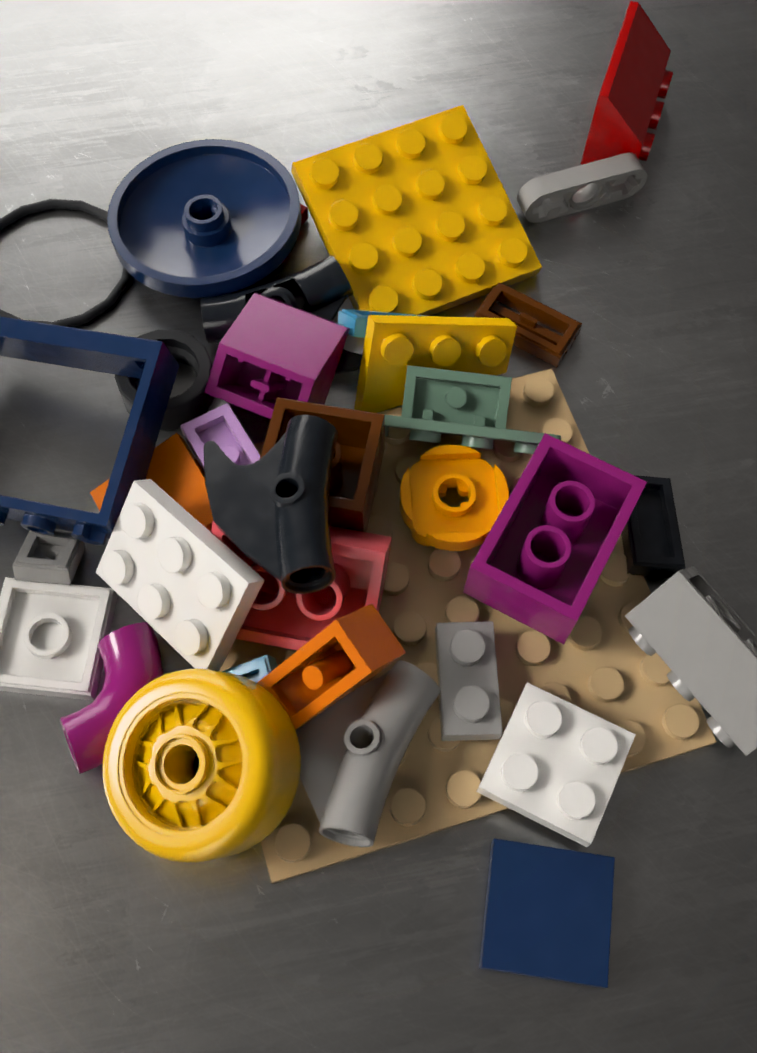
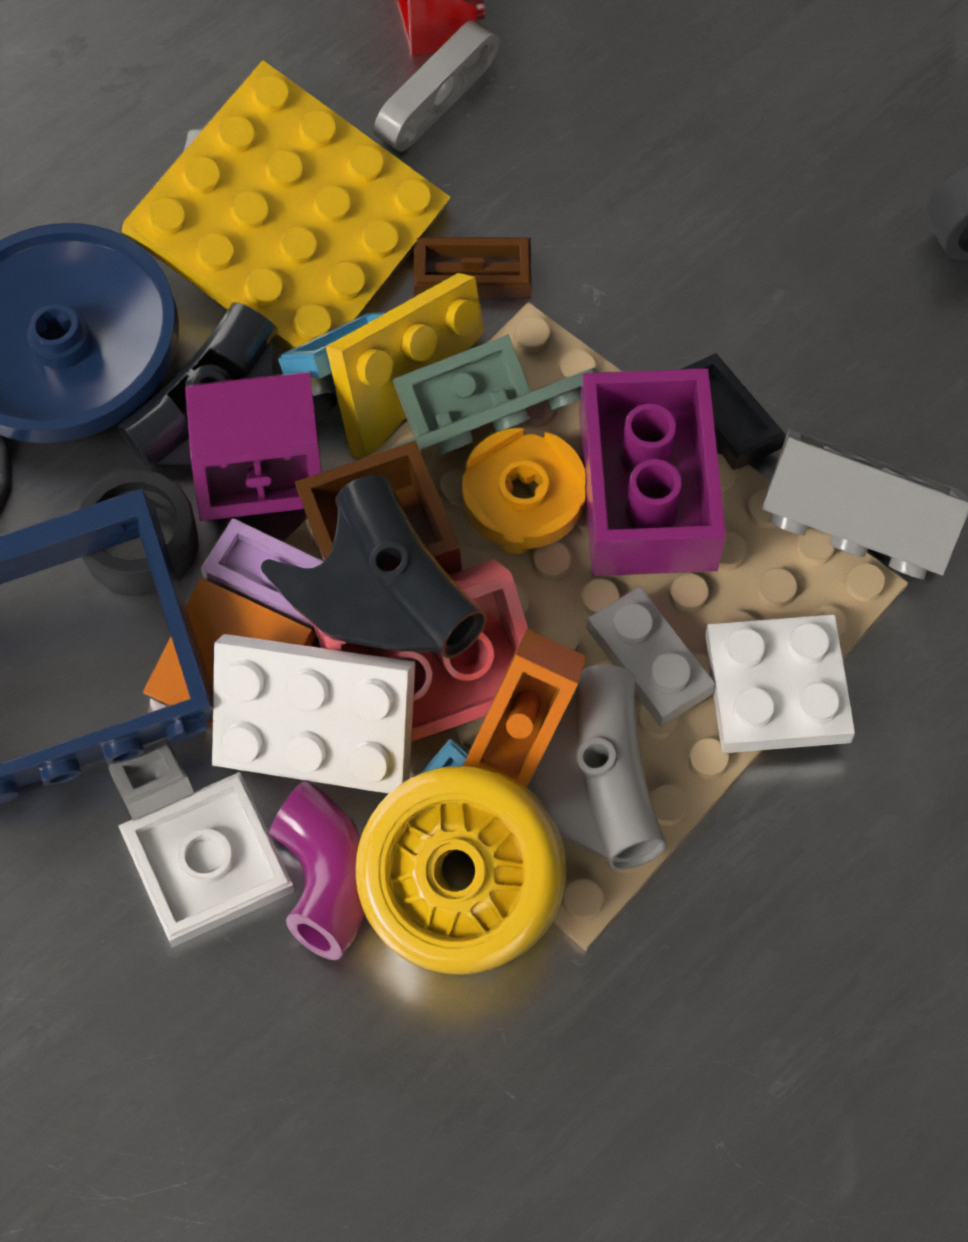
camera: 30 degrees left, 0 degrees up
dark blue tile [479,838,615,989] -> none

